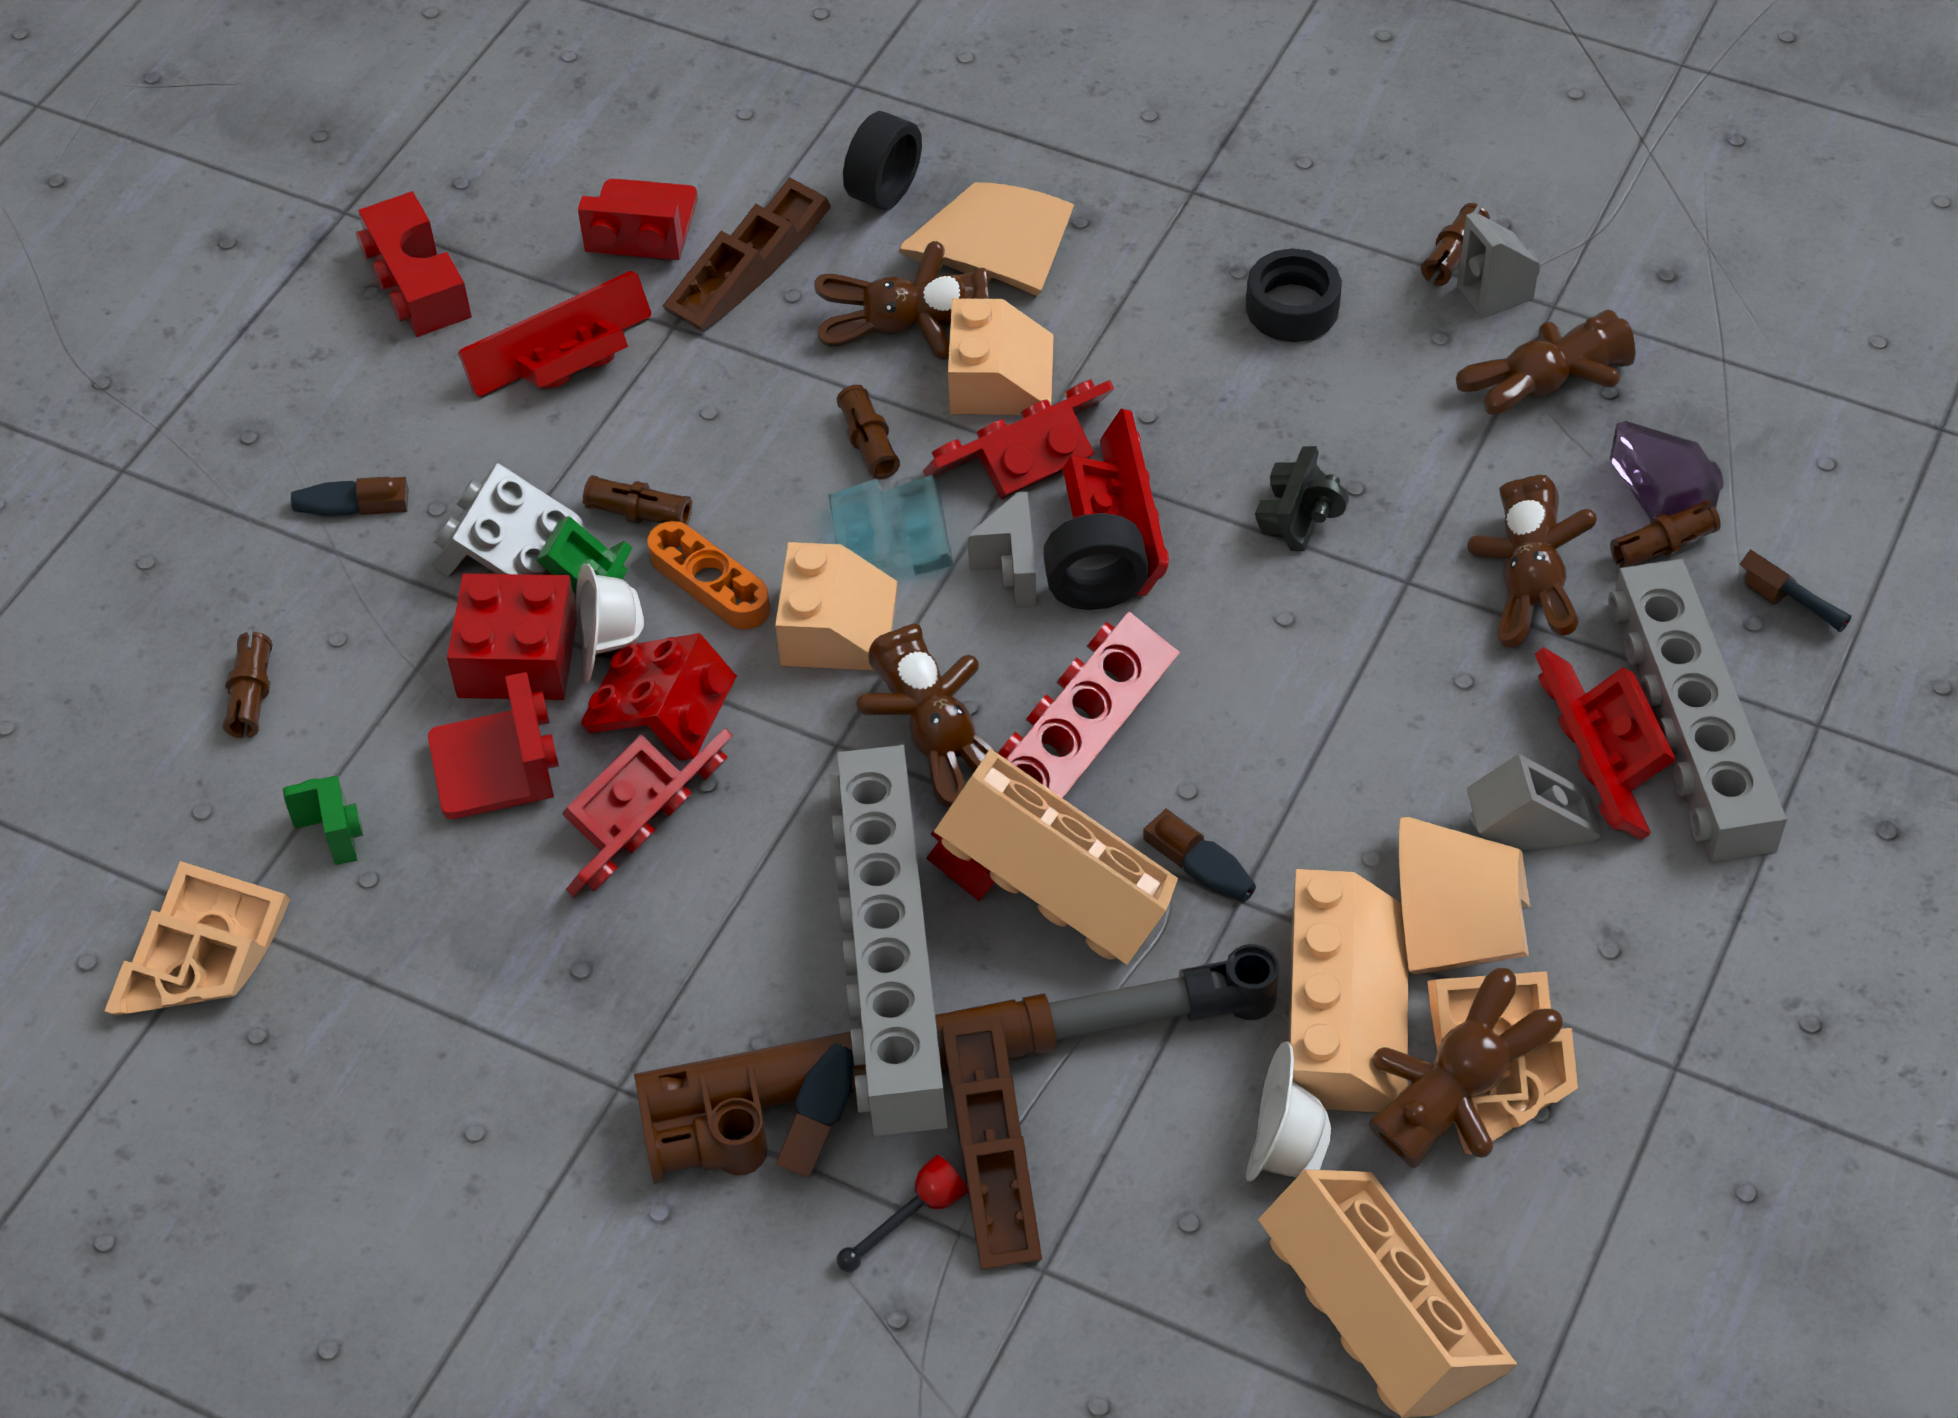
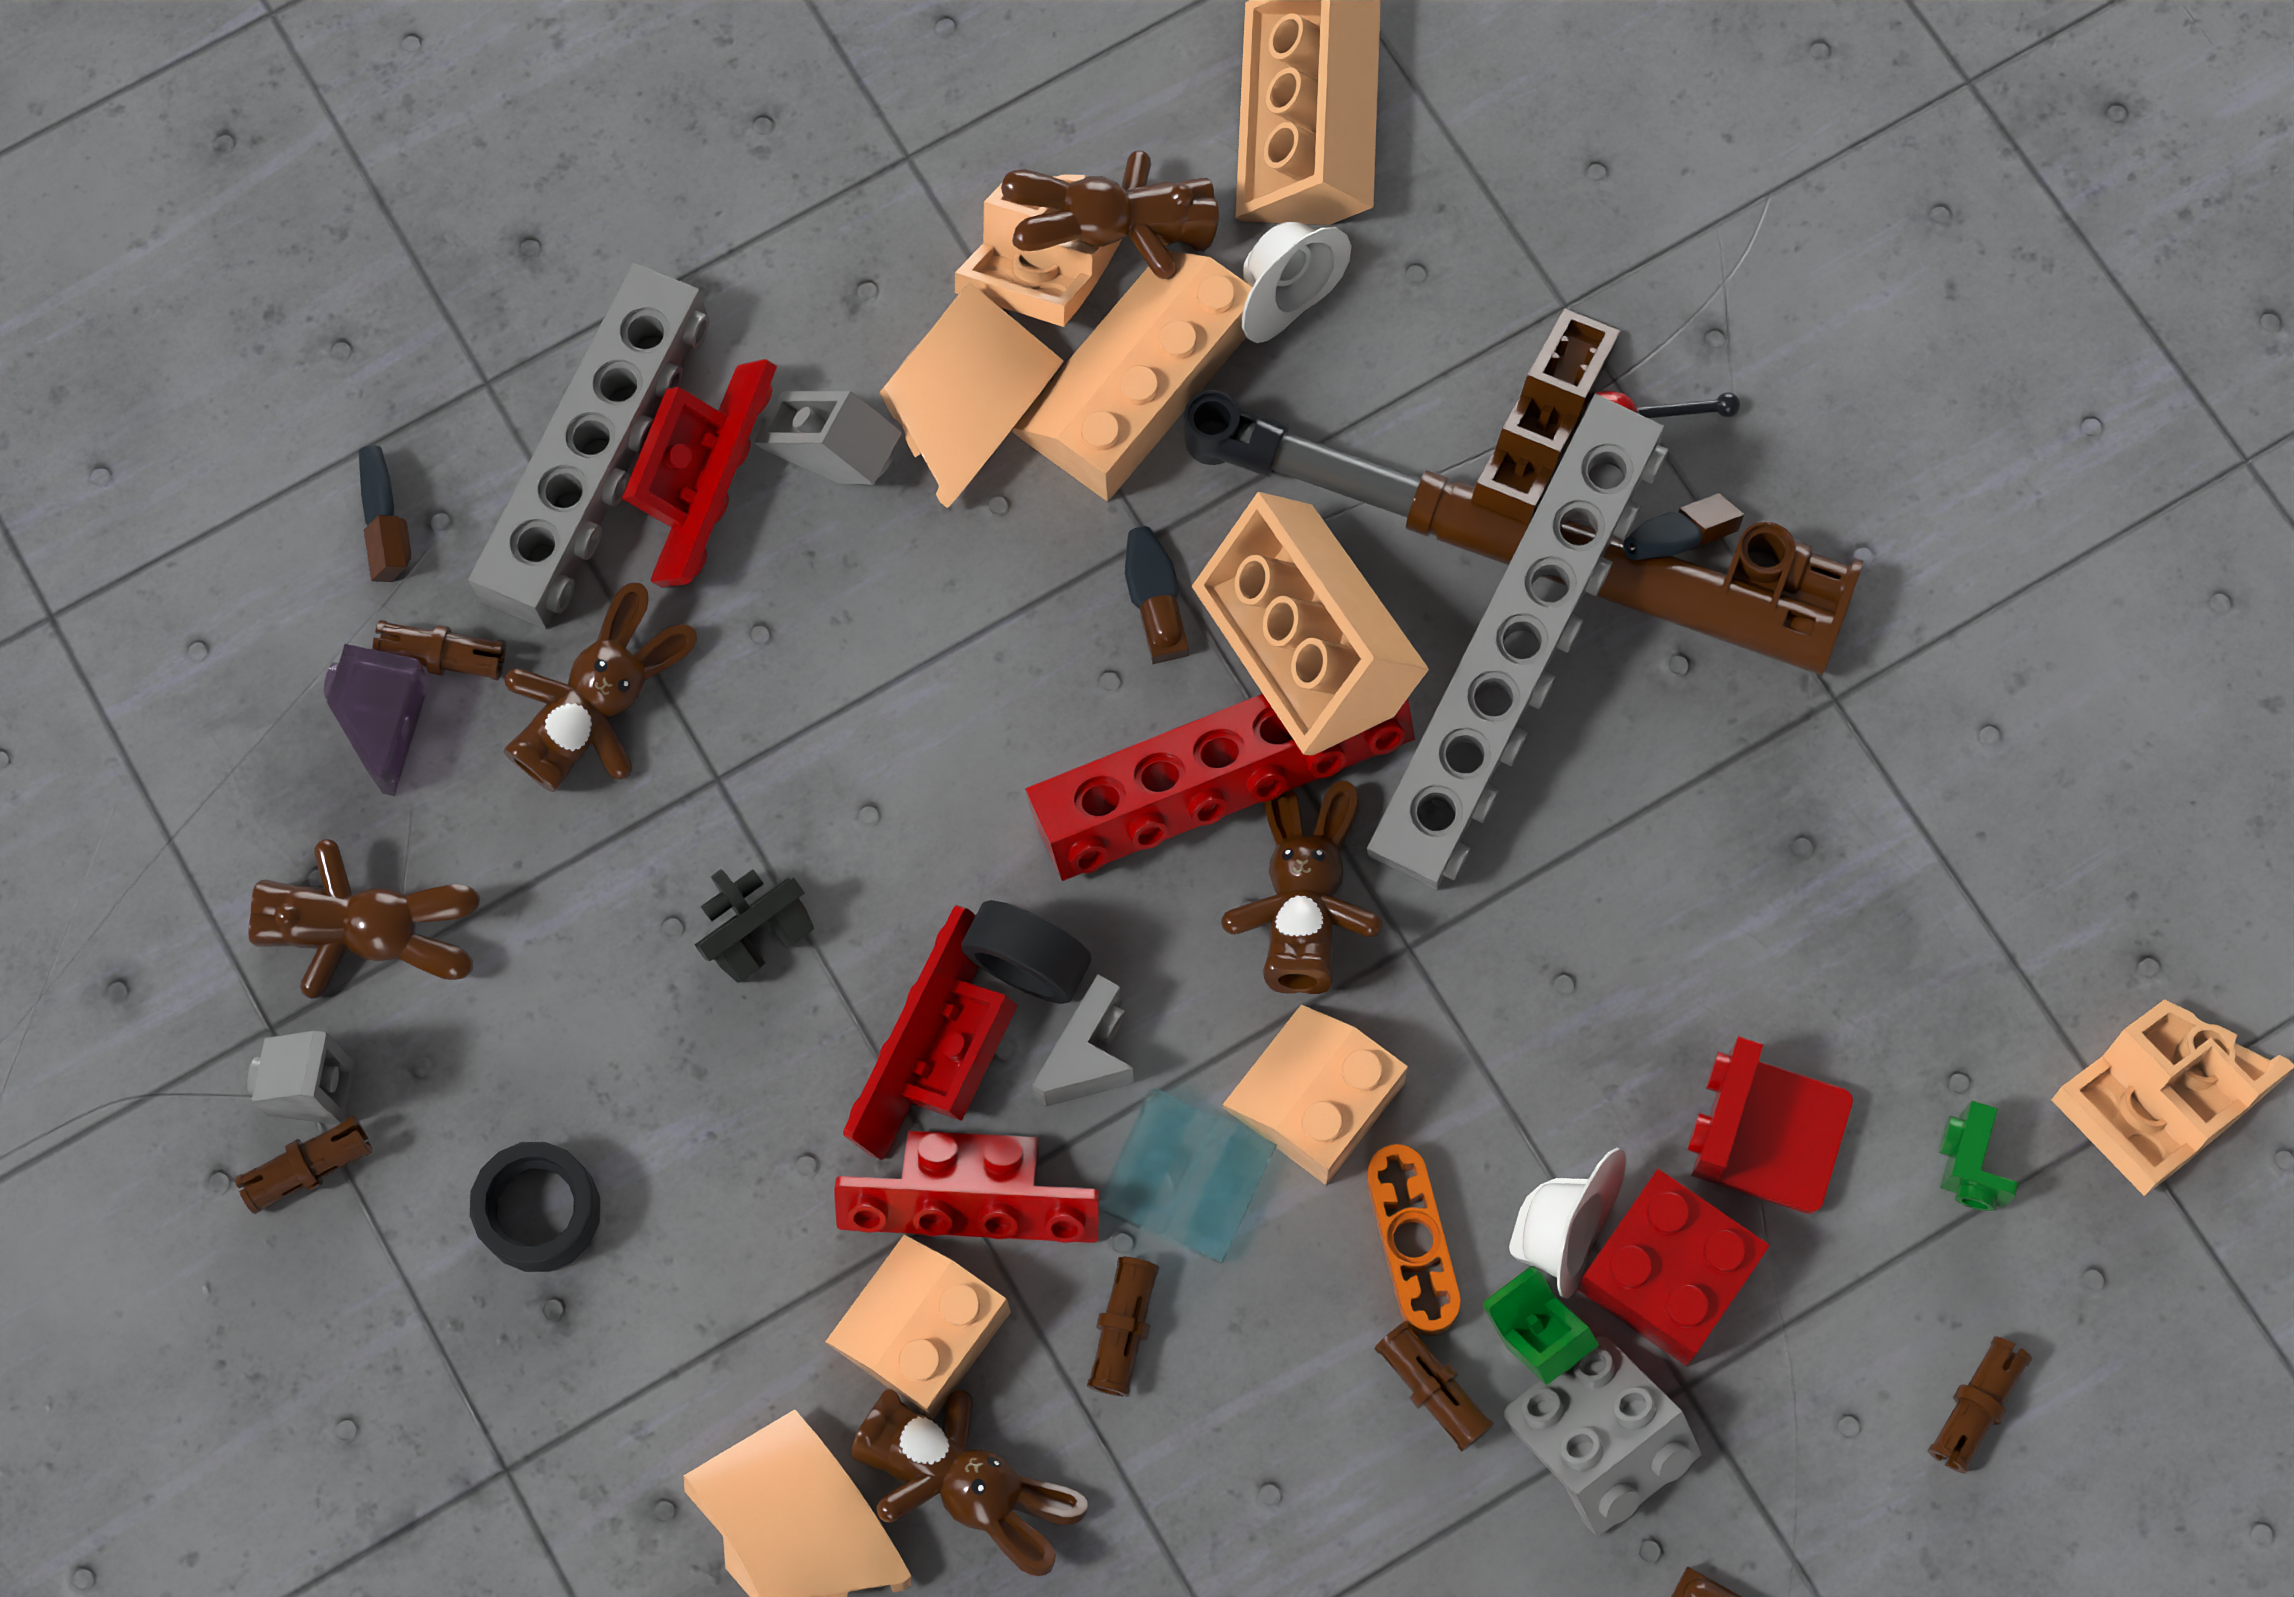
camera: 145 degrees left, 20 degrees up
red bracket [562,728,733,897] -> none
red bracket [581,633,737,761] -> none

